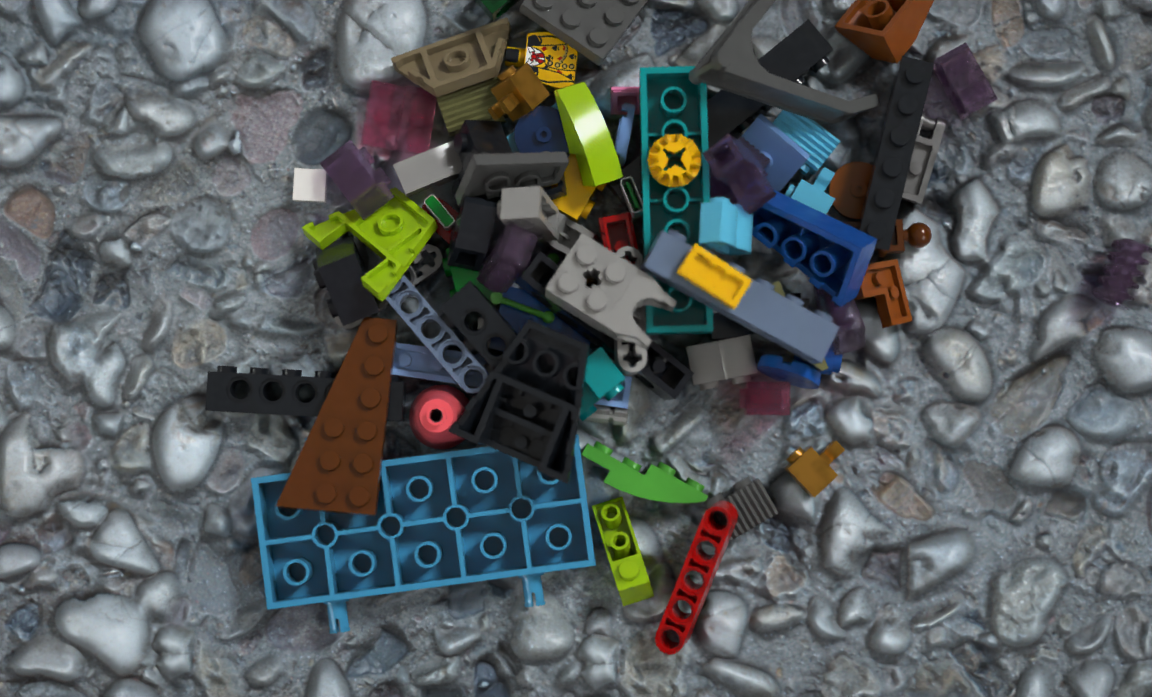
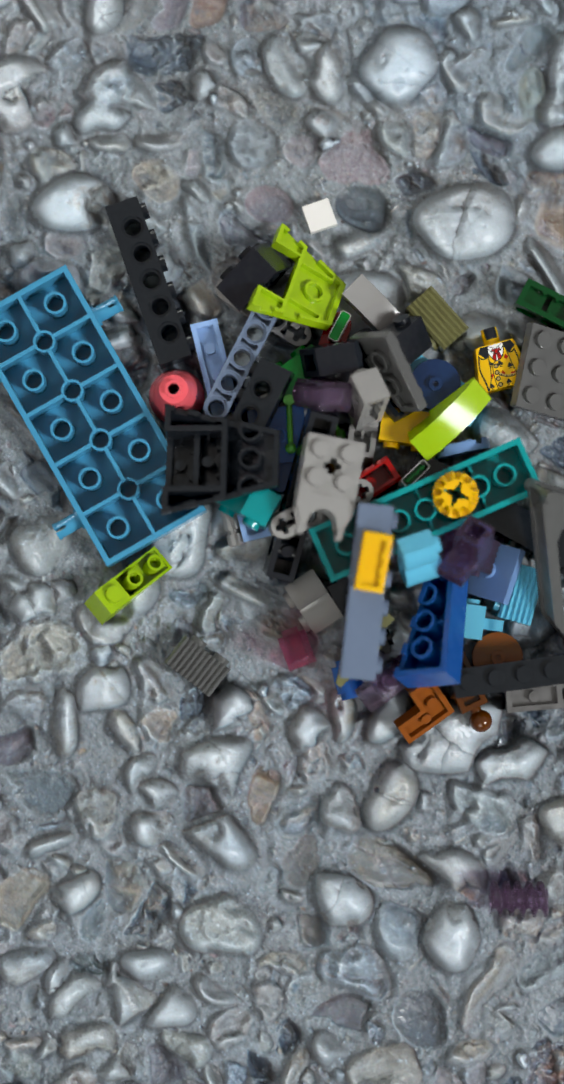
camera: 65 degrees right, 0 degrees up
reddish brown wing [276,317,398,516] -> none
clear purple brick [320,140,395,220] -> none
clear pink slope [360,80,437,154] -> none
dark tan wing [391,17,511,97] -> none
pearl gold brick [488,63,550,121] -> none
bright green slope [581,441,708,503] -> none
bright pink slope [611,87,640,115] -> none
red beam [655,501,738,655] -> none
blue tile [757,354,822,389] -> none
pearl gold brick [784,440,845,498] -> none

